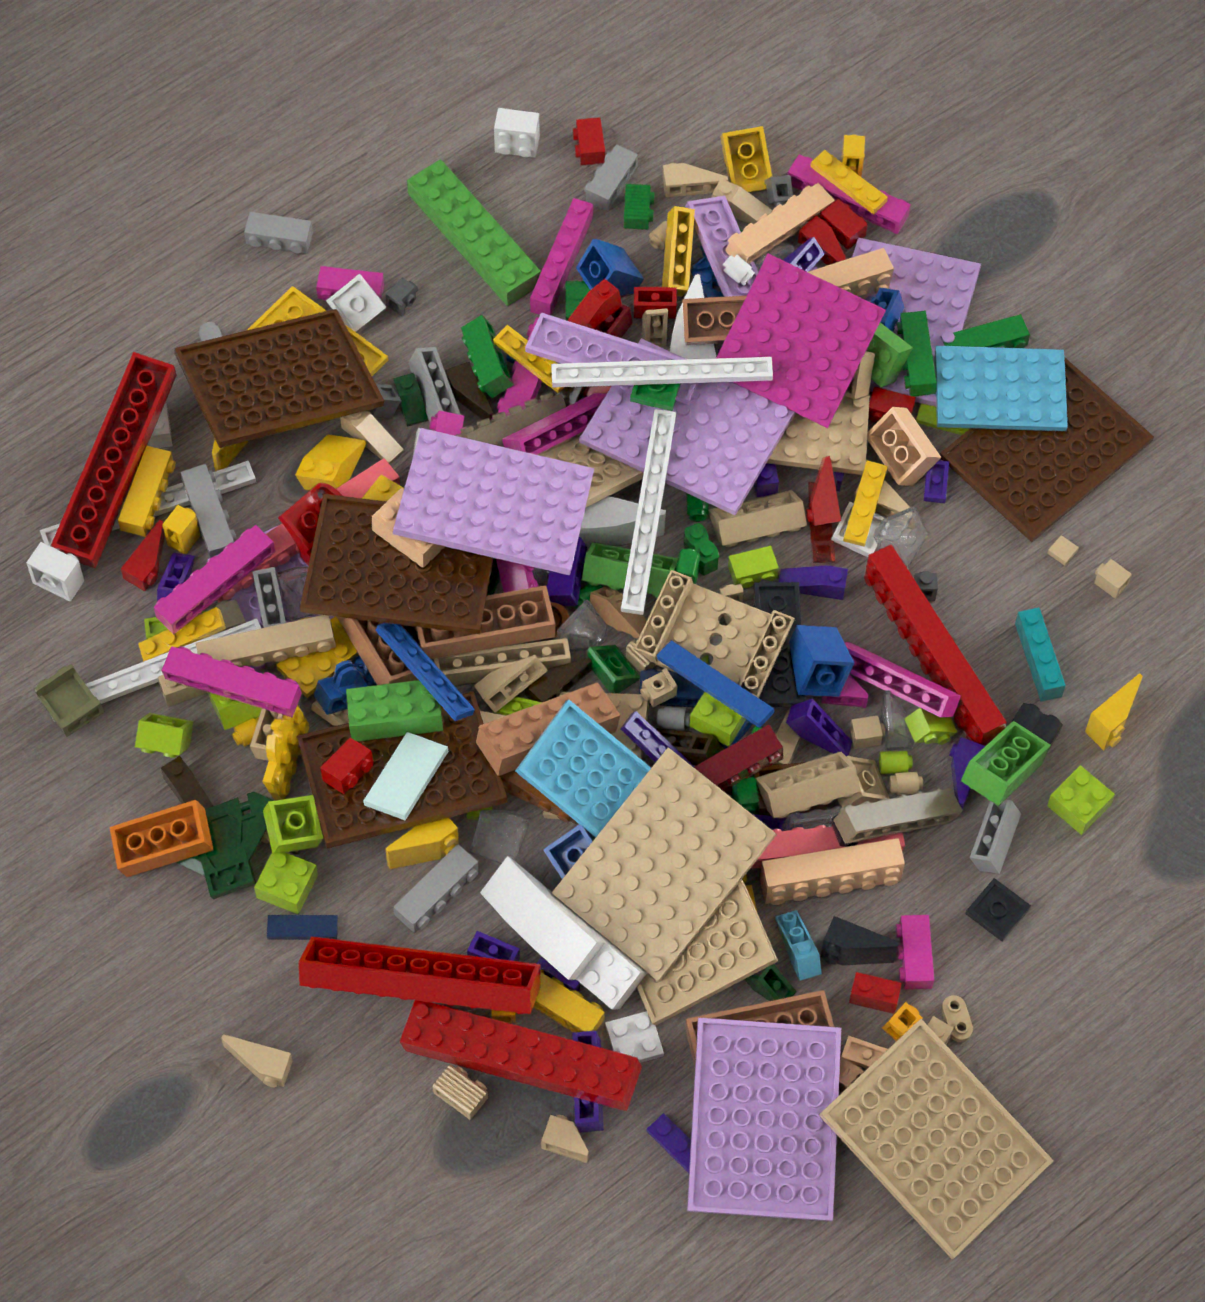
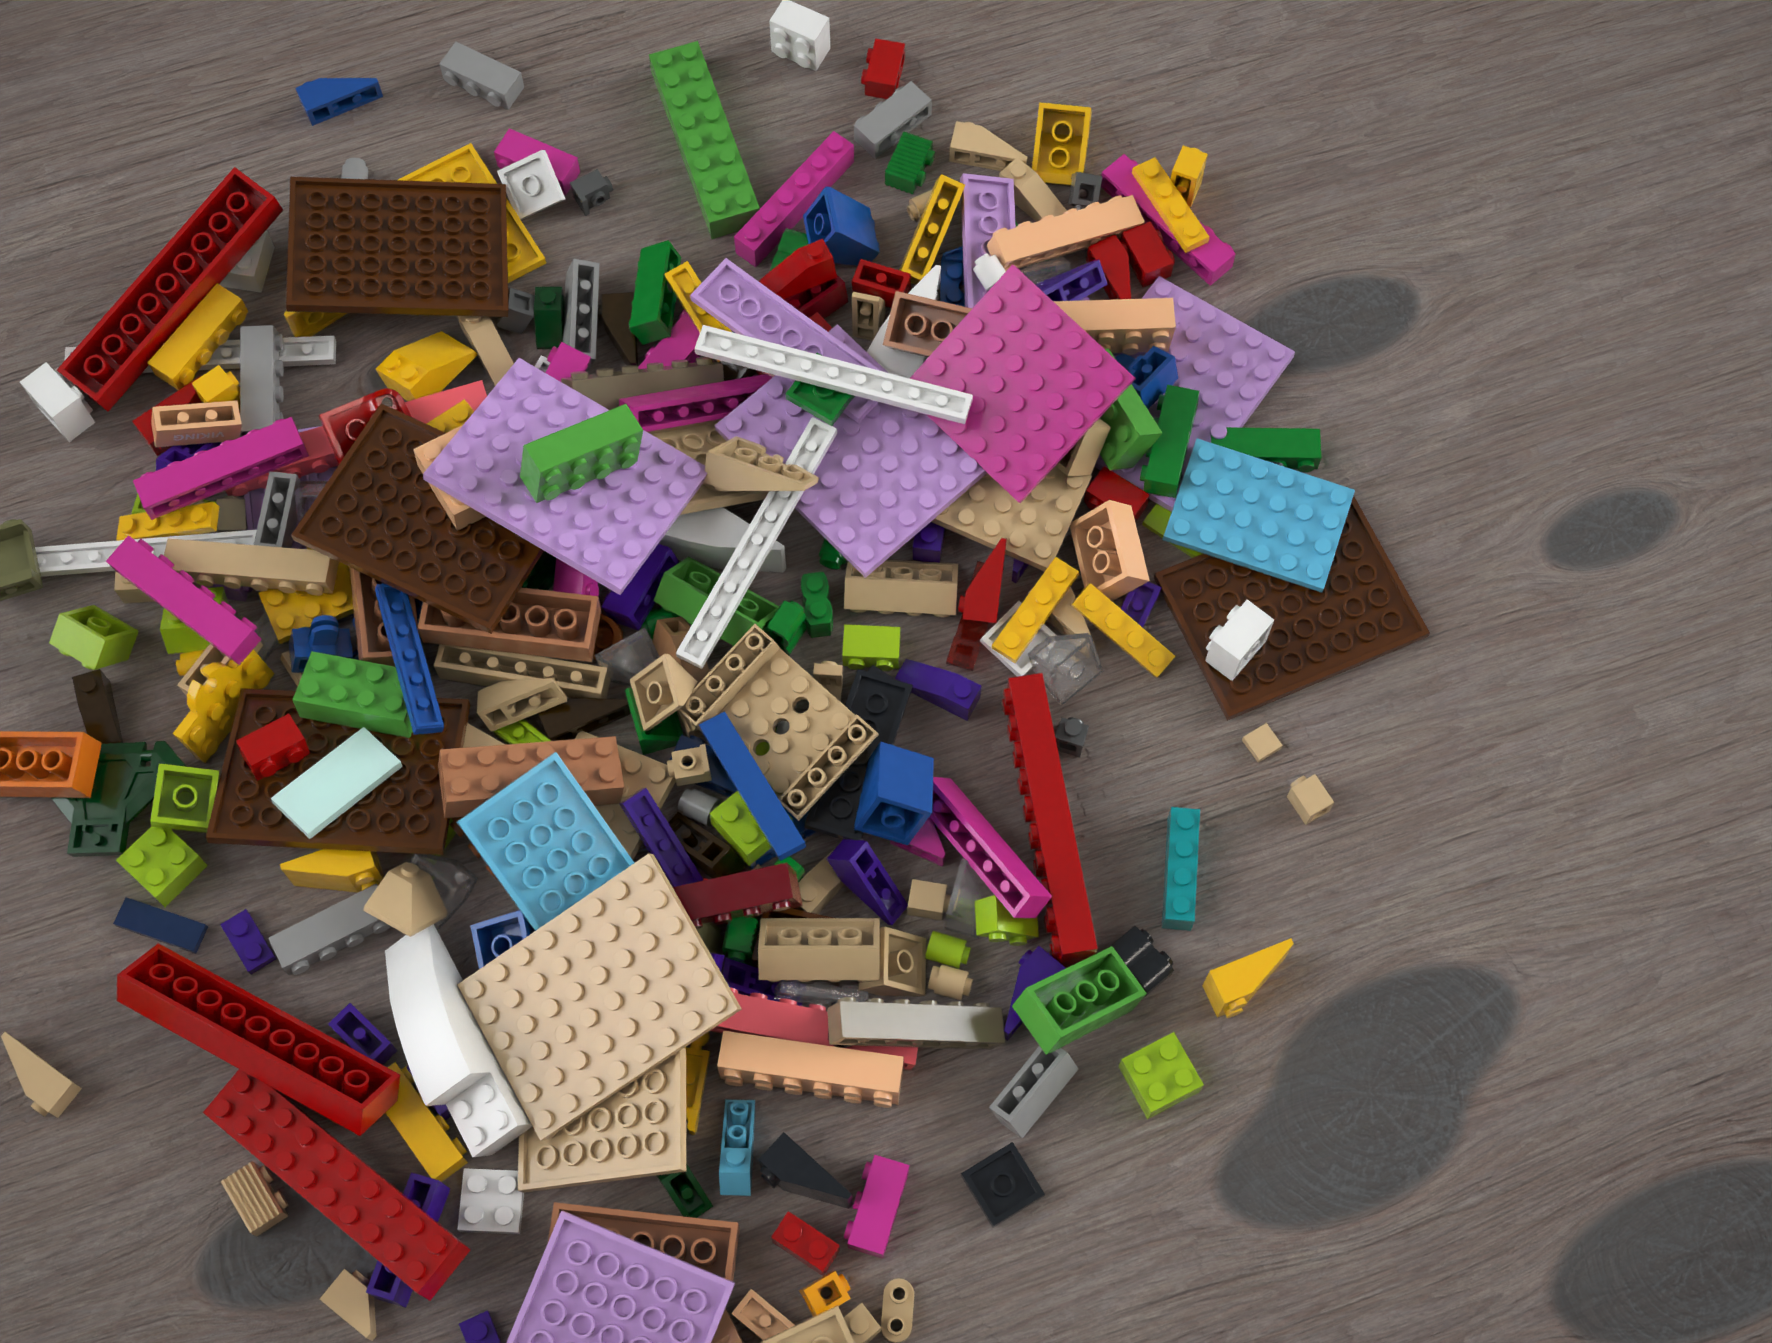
camera: 20 degrees right, 5 degrees up
none -> light nougat brick [151,400,242,447]
none -> dark purple plate [220,909,277,975]
none -> blue slope [295,78,383,126]
none -> tan slope [363,862,447,937]
none -> bright green brick [520,404,643,503]
none -> tan slope [630,654,698,731]
none -> tan wedge [703,436,819,491]
none -> yellow plate [1071,583,1175,678]
none -> white brick [1205,600,1274,681]

